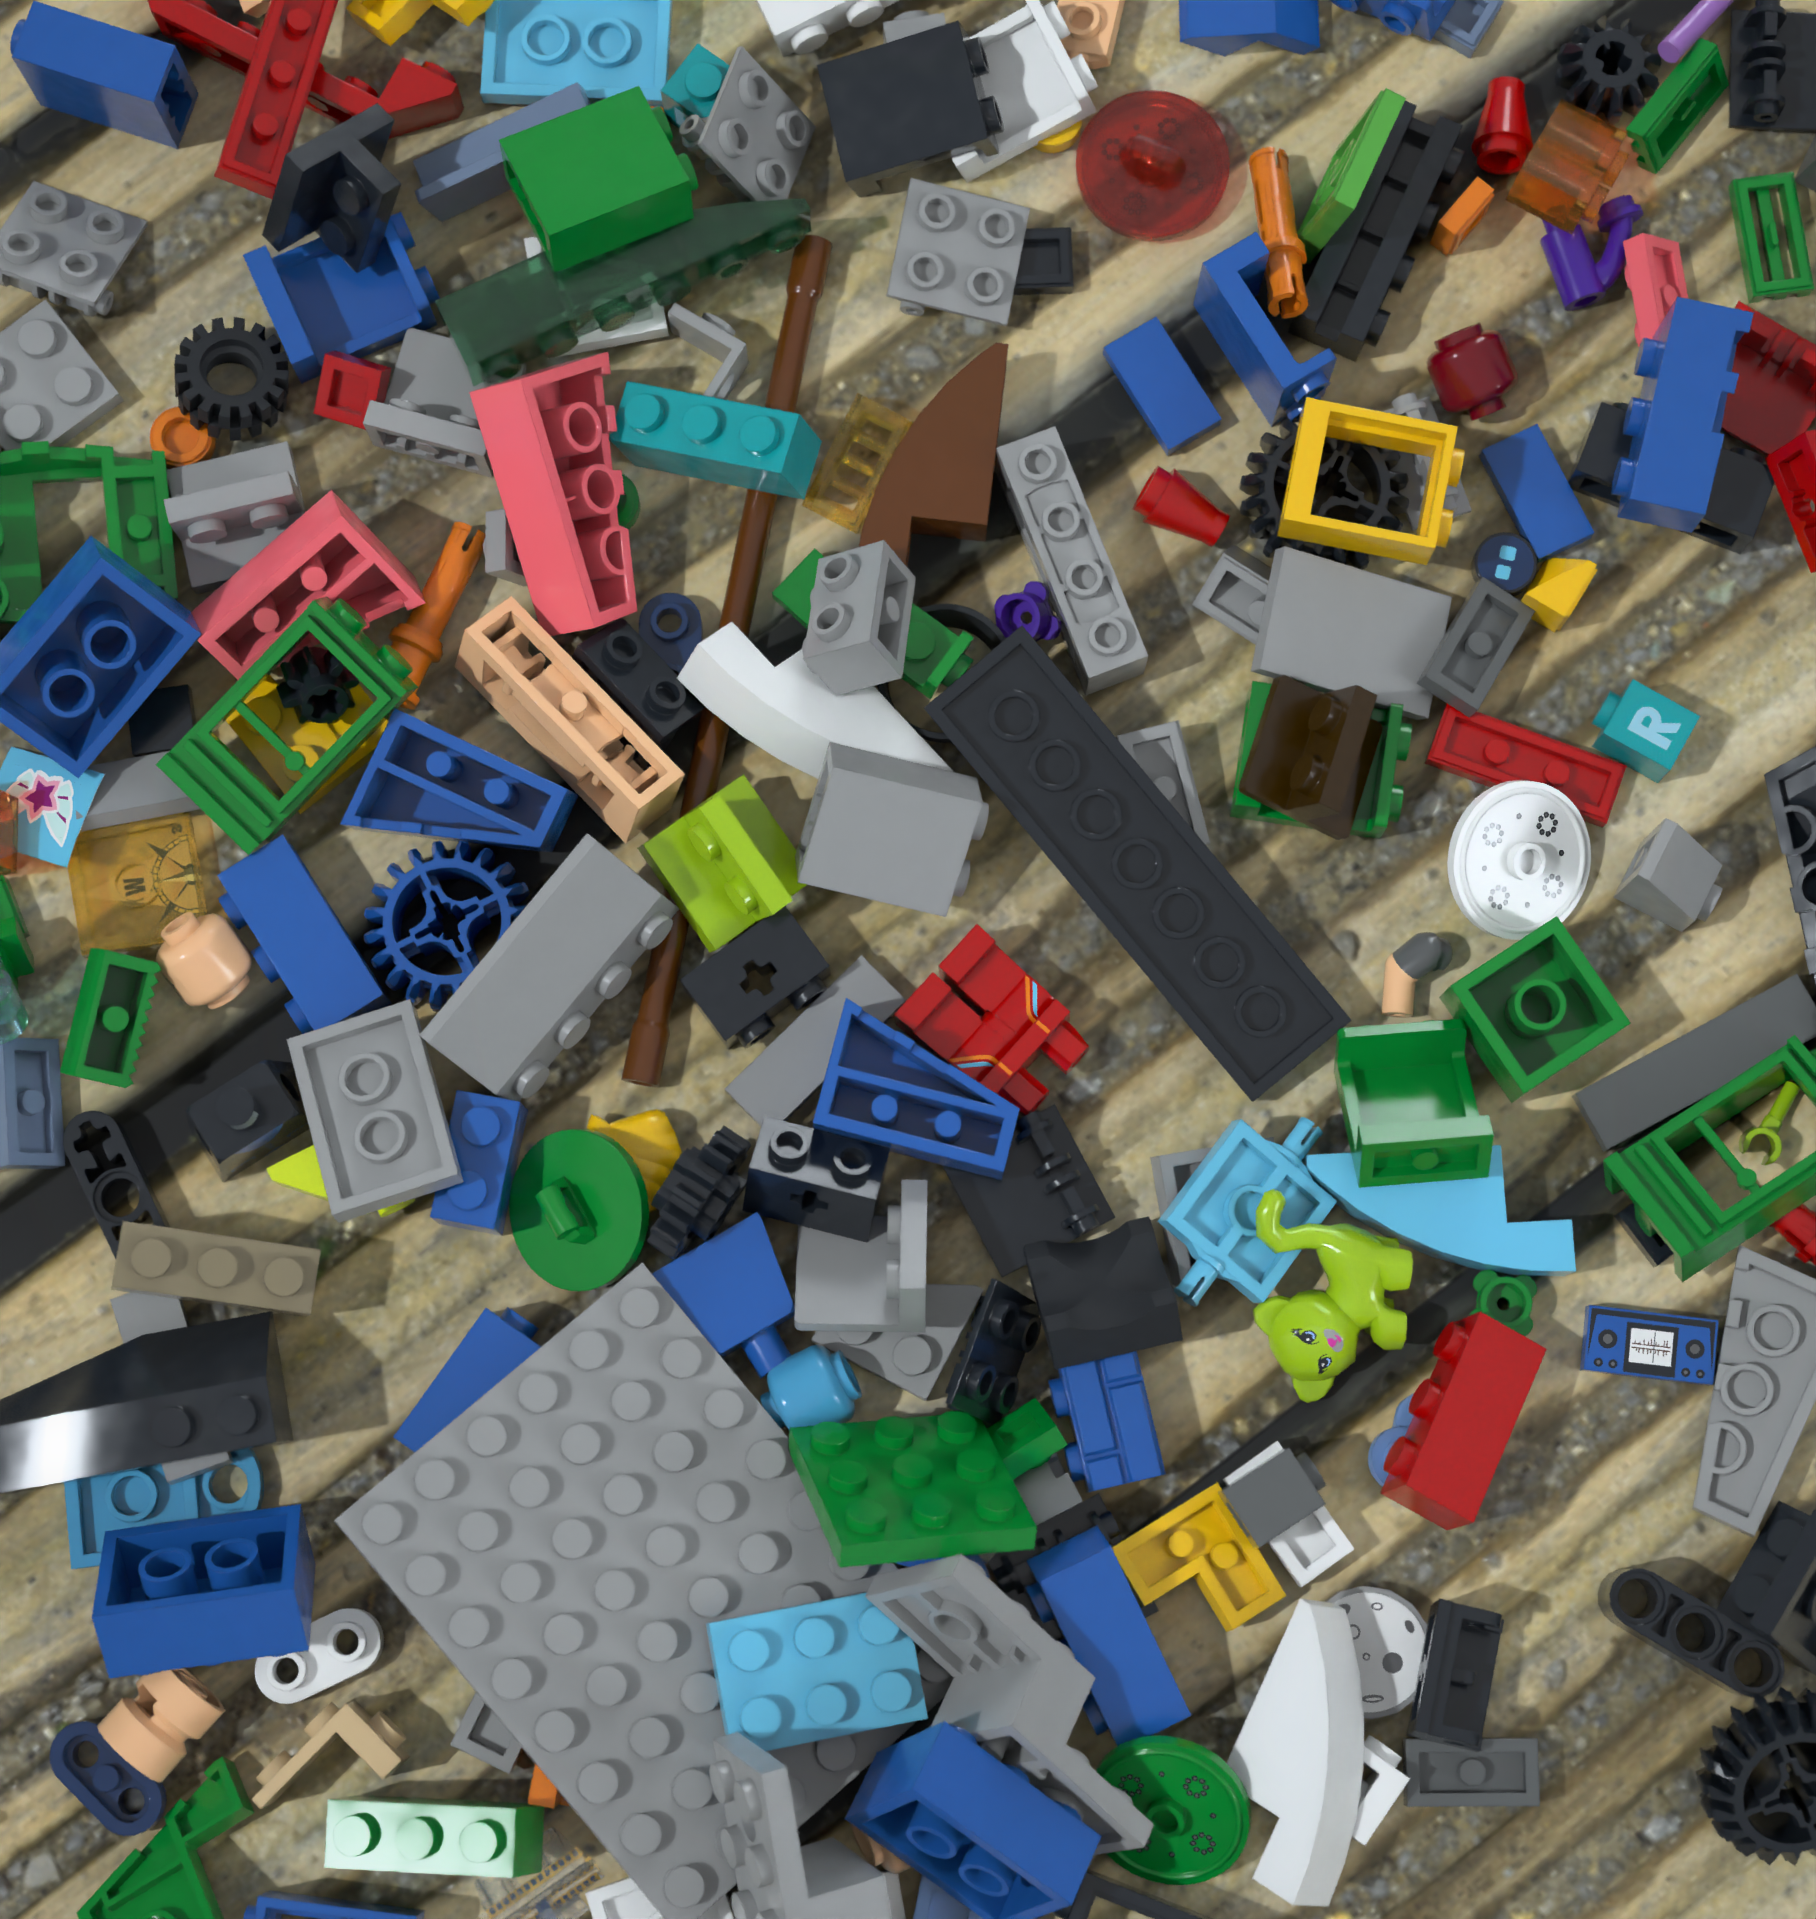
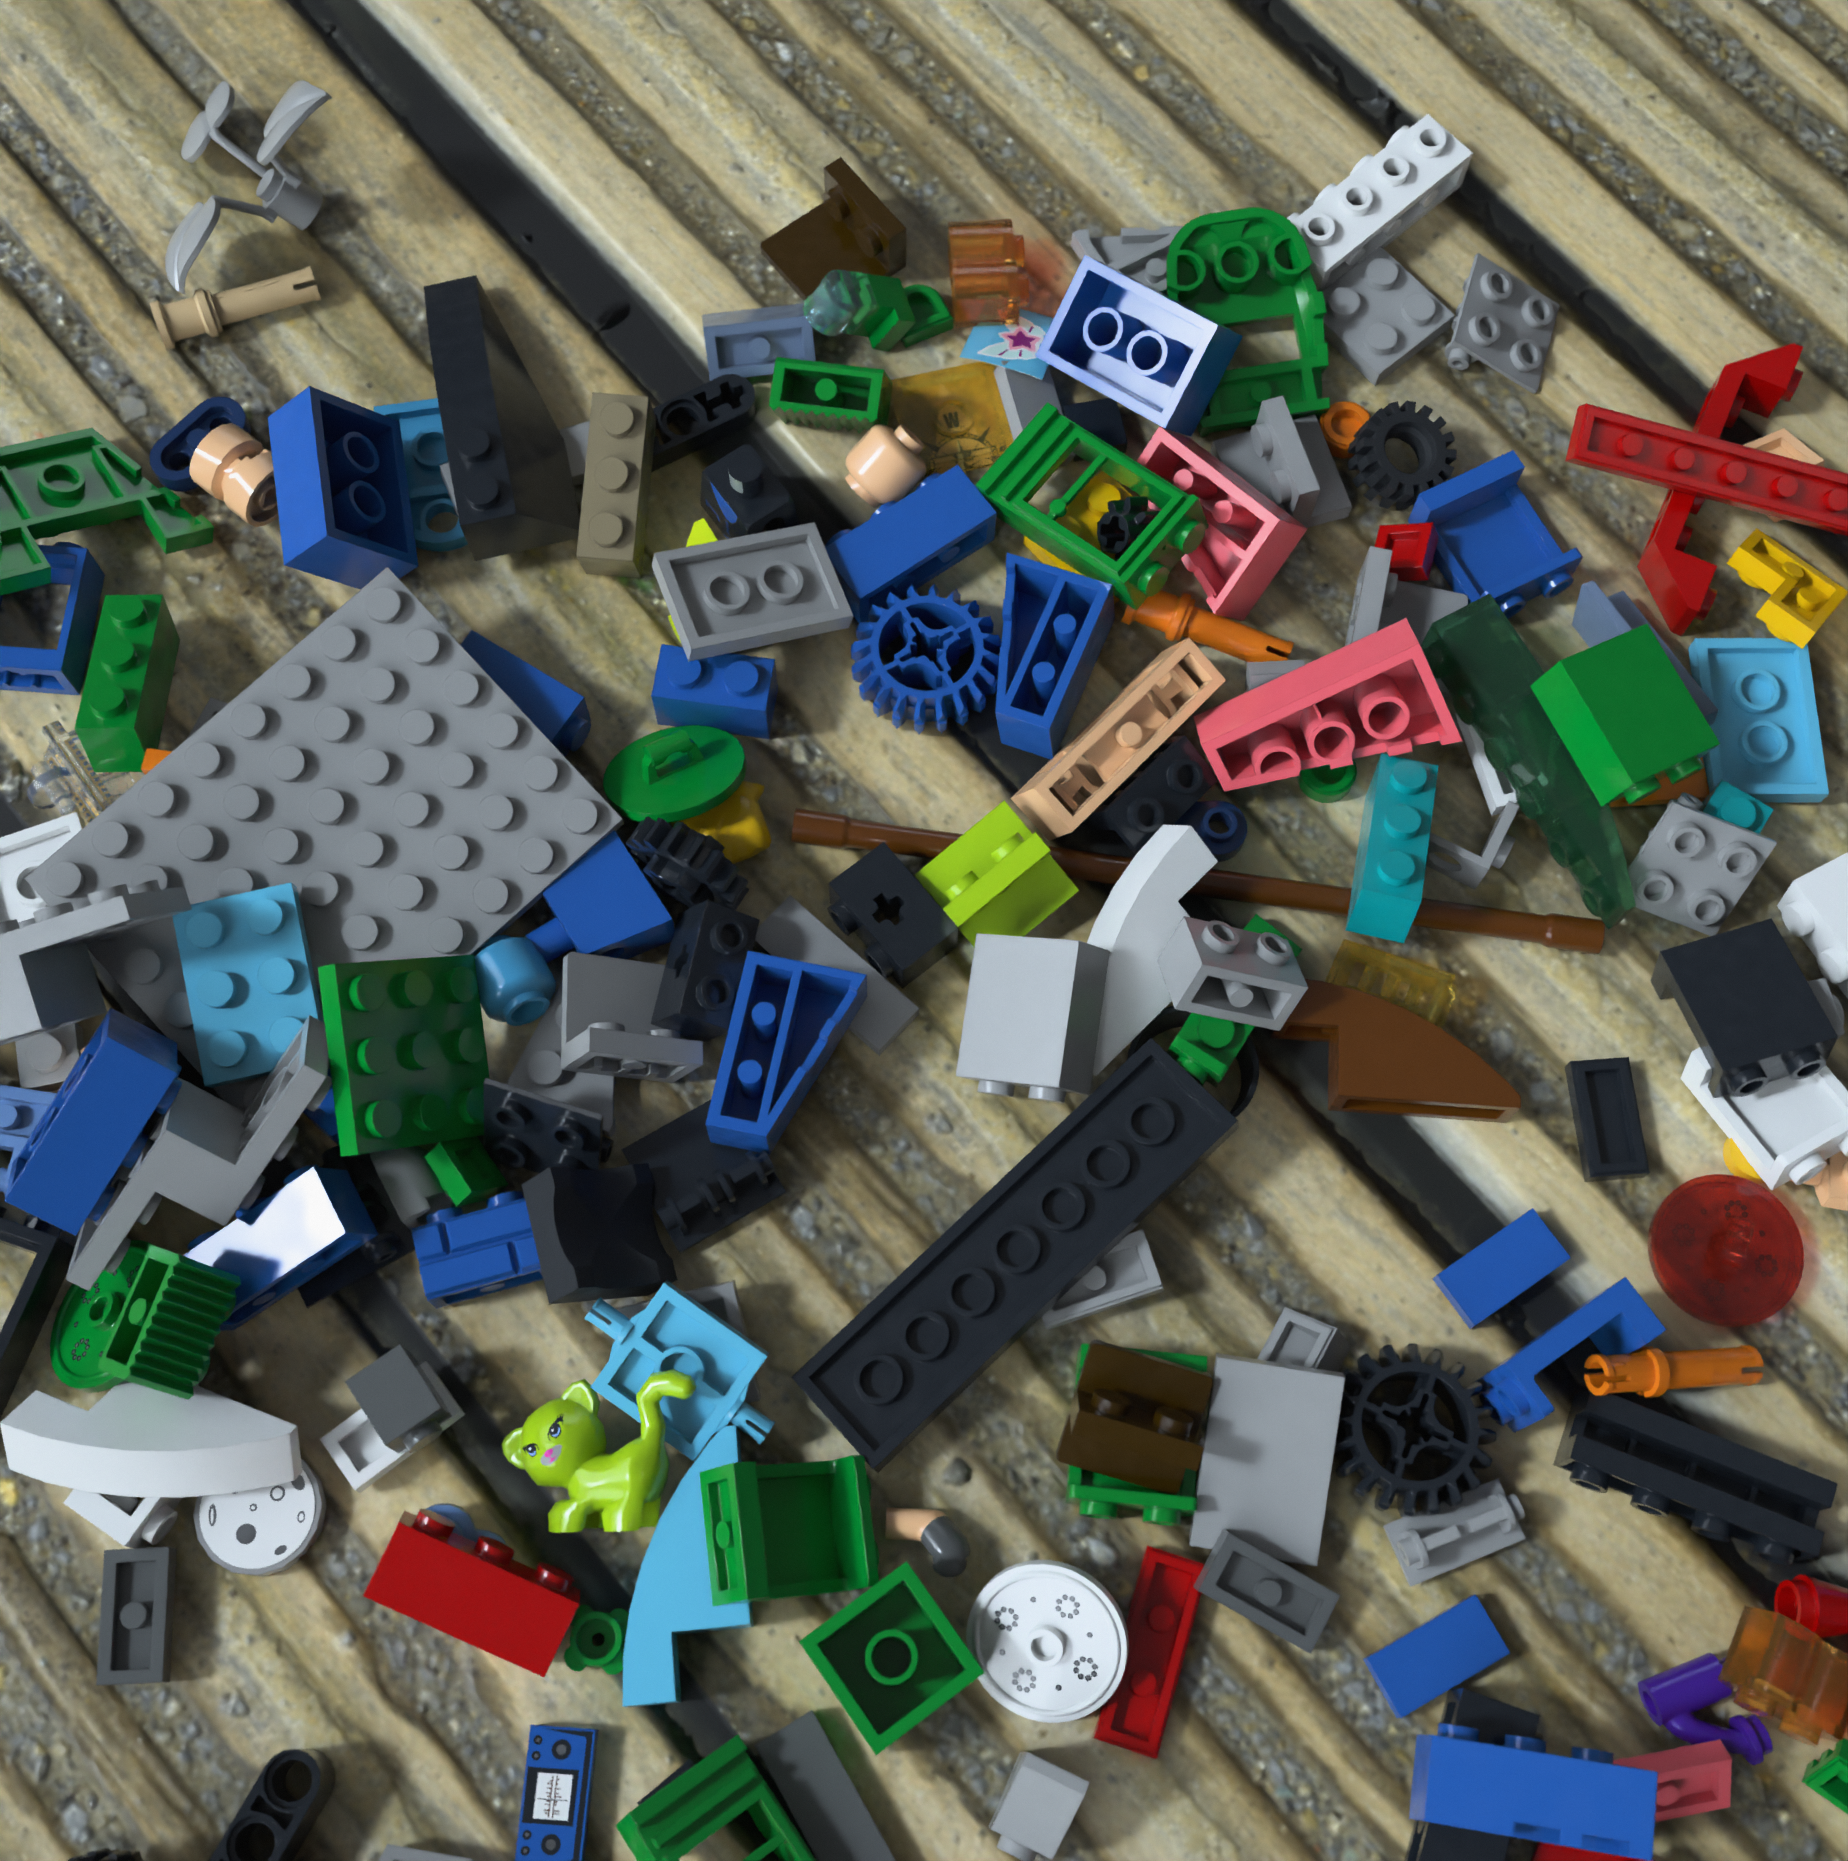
camera: 85 degrees right, 10 degrees down
blue brick [10,1,199,149] -> none
tan bracket [251,1701,411,1809] -> none
white plate [255,1608,384,1704] -> none
black bracket [262,103,401,273] -> none
light grey slope [419,833,679,1101] -> none
light grey hinge [886,178,1030,326] -> none
red hips [894,924,1089,1117] -> none
dark purple plate [994,581,1062,642] -> none
light grey brick [995,426,1148,696] -> none
yellow plate [1112,1482,1286,1632] -> none
red cone [1133,466,1230,548] -> none
yellow window [1277,397,1465,565] -> none
bright green tile [1297,88,1406,264] -> none
black hinge [1406,1599,1504,1752] -> none
dark red head [1426,322,1518,421] -> none
orange tile [1430,176,1494,256] -> none
dark blue tile [1471,532,1537,597] -> none
yellow slope [1521,558,1597,633] -> none
teal brick [1591,679,1700,783] -> none
none -> green brick [97,1244,241,1400]

